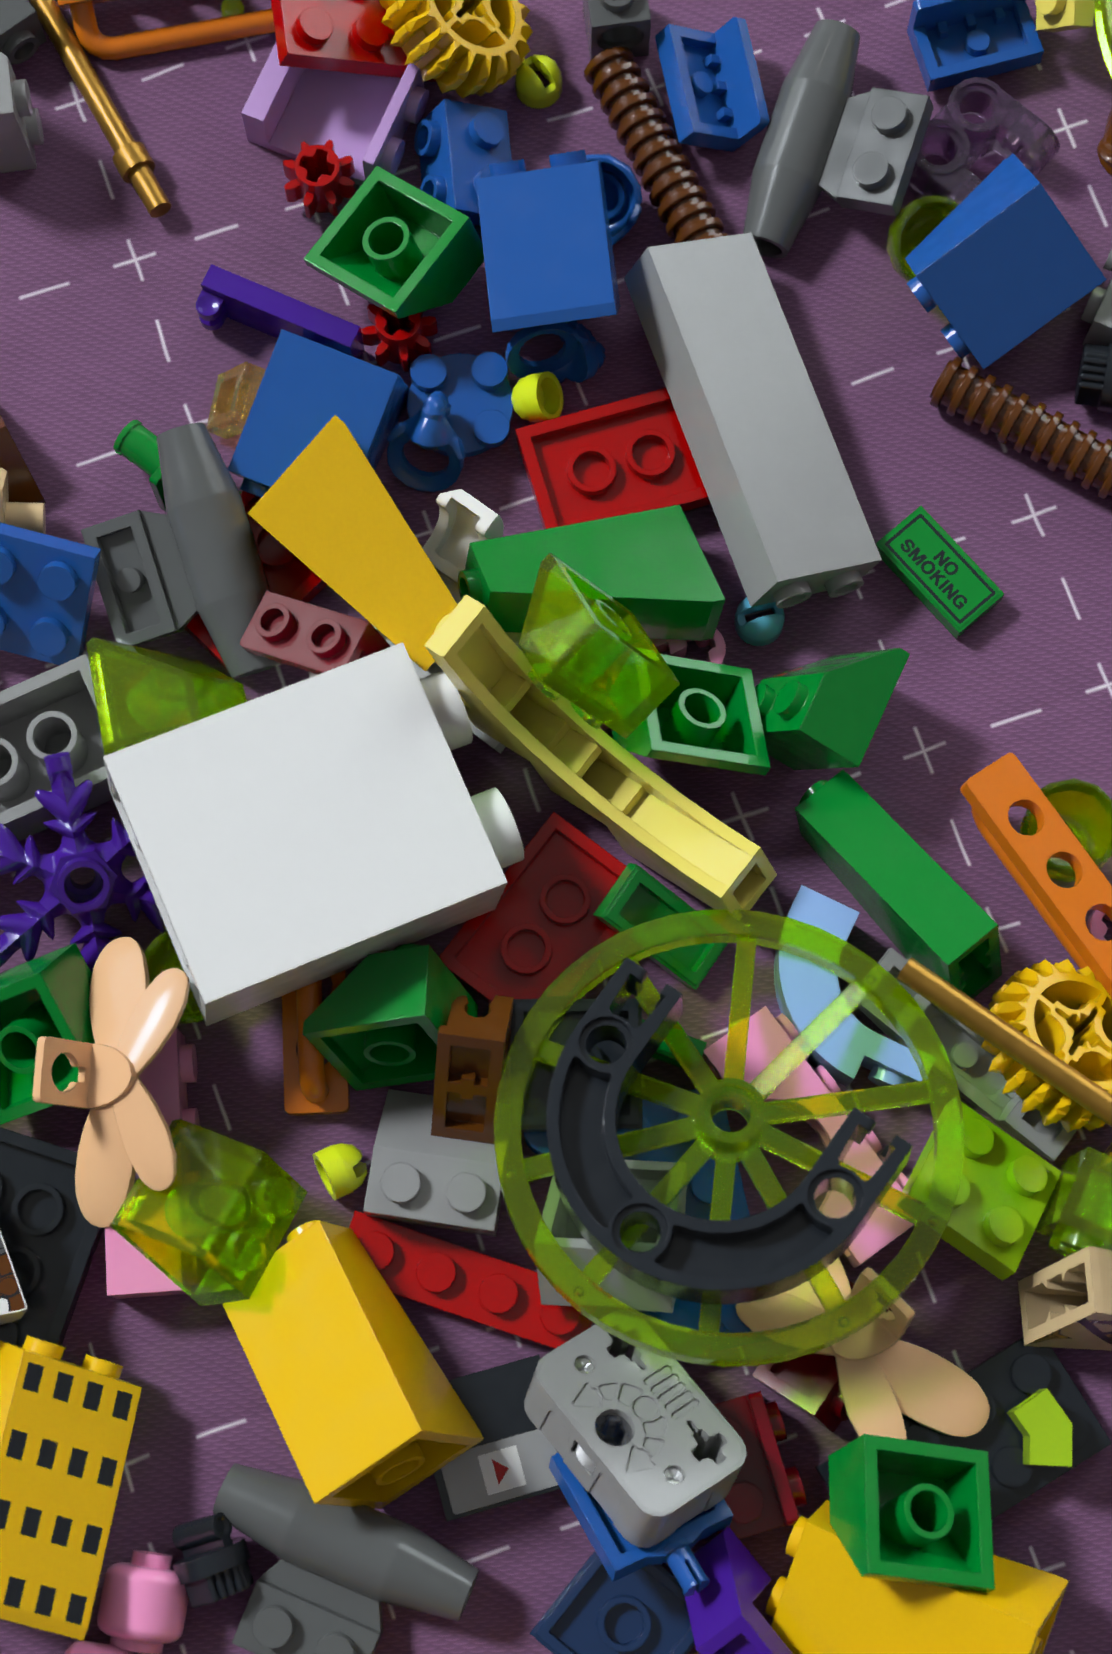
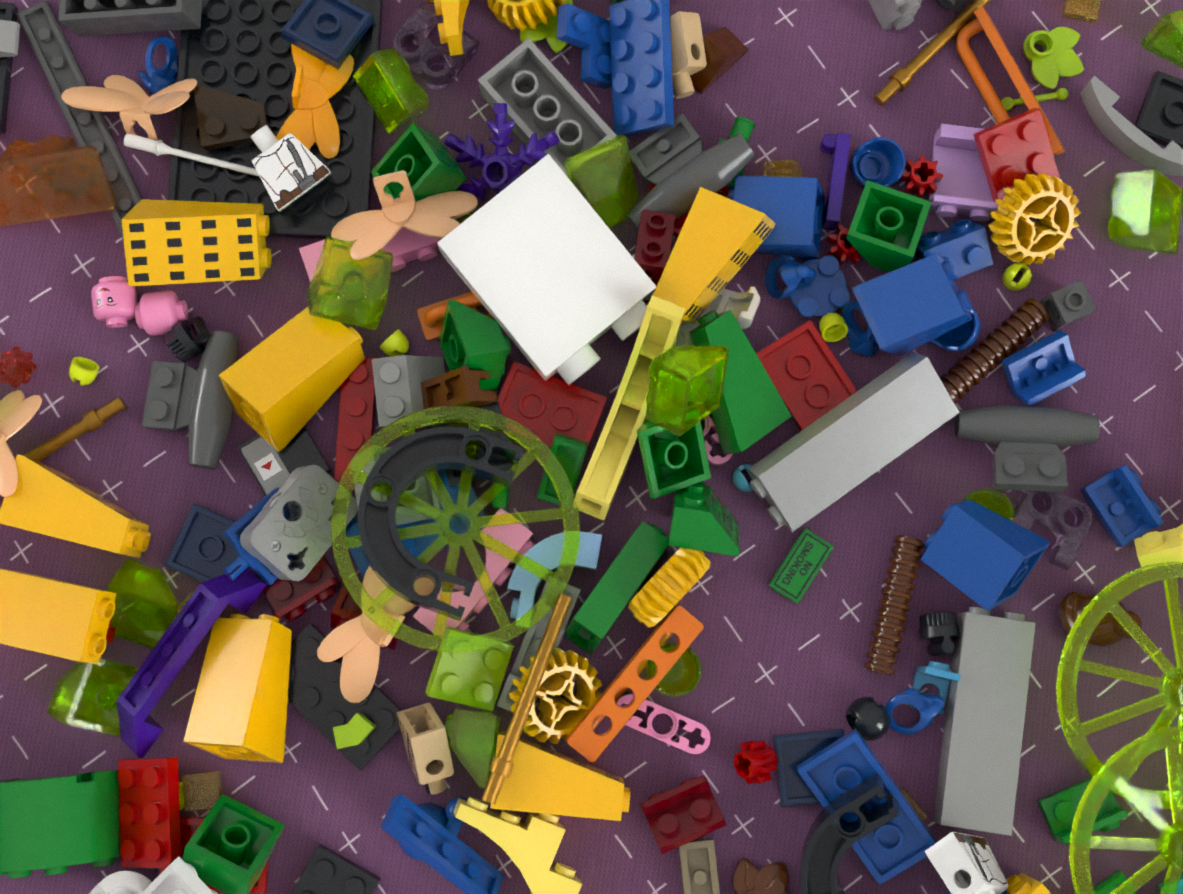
camera: 75 degrees right, 5 degrees up
green slope [828,1434,995,1592] -> none
none -> yellow gear [628,547,711,628]
none -> blue hair [850,137,906,187]

